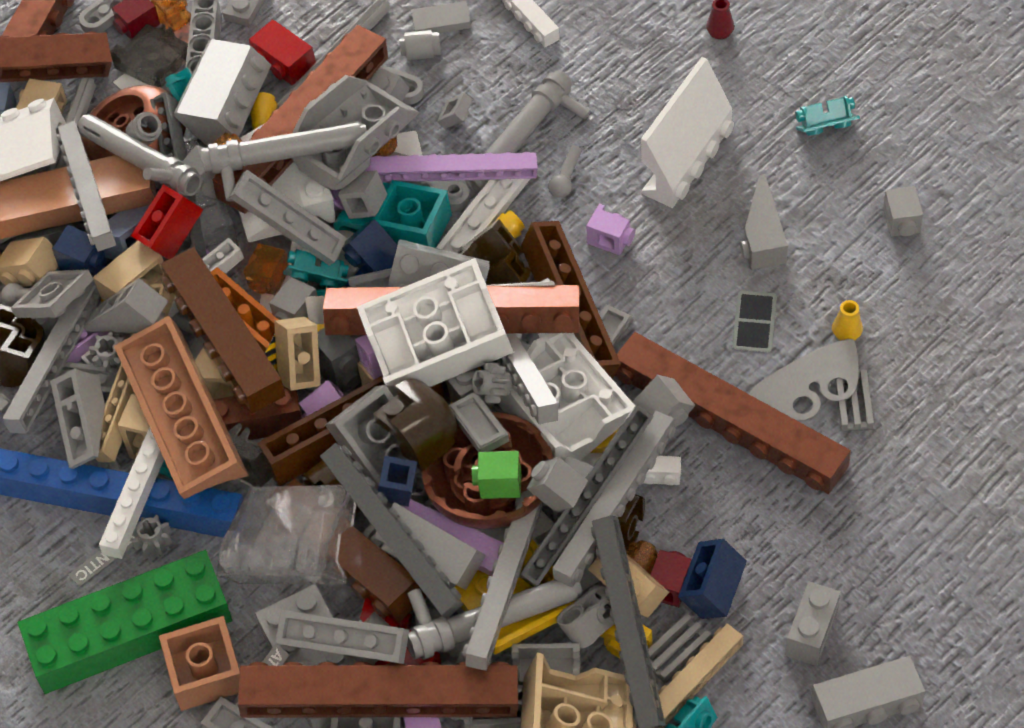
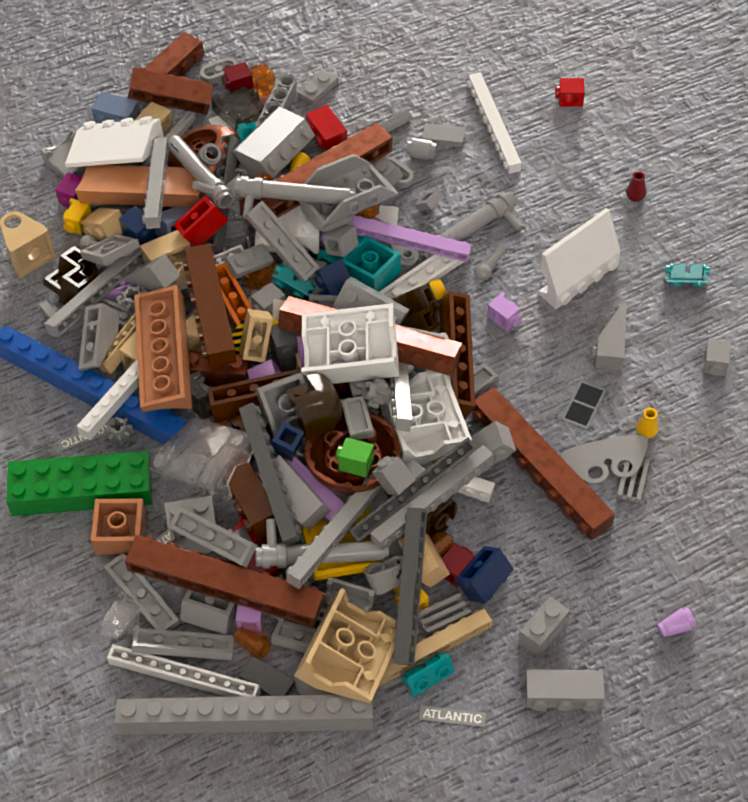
camera: 15 degrees right, 0 degrees up
none -> light grey plate [224,243,274,279]
none -> lavender cone [657,608,696,638]

